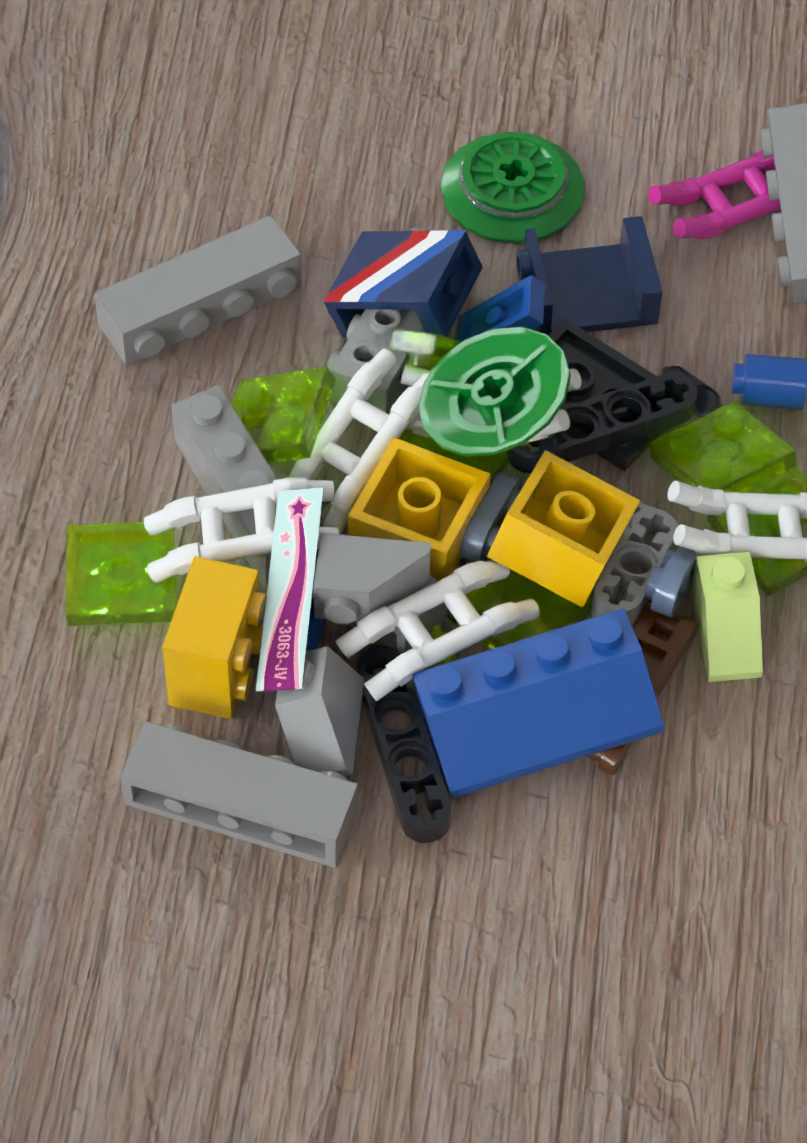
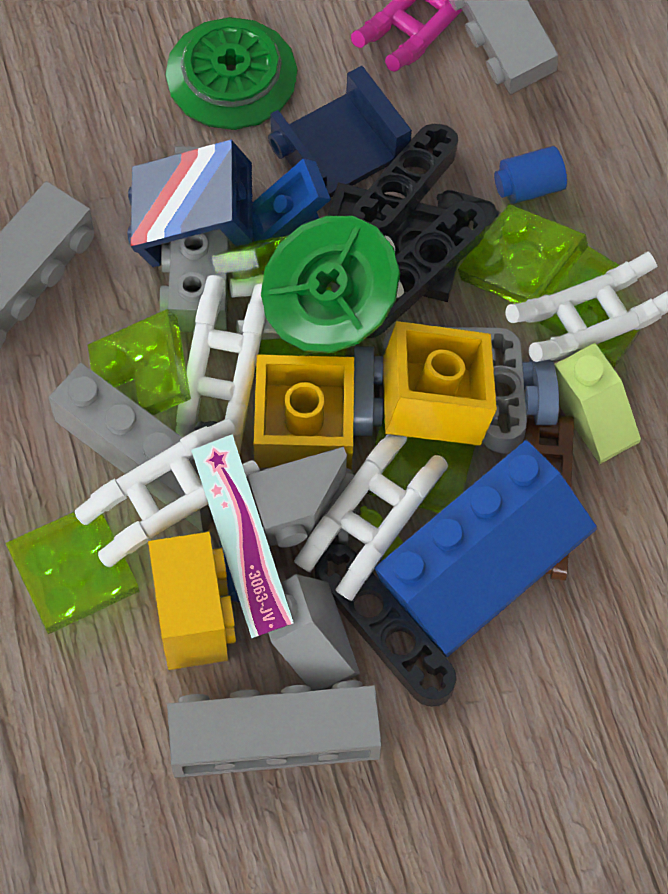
camera: 25 degrees left, 10 degrees up
none -> black beam [351,124,458,238]

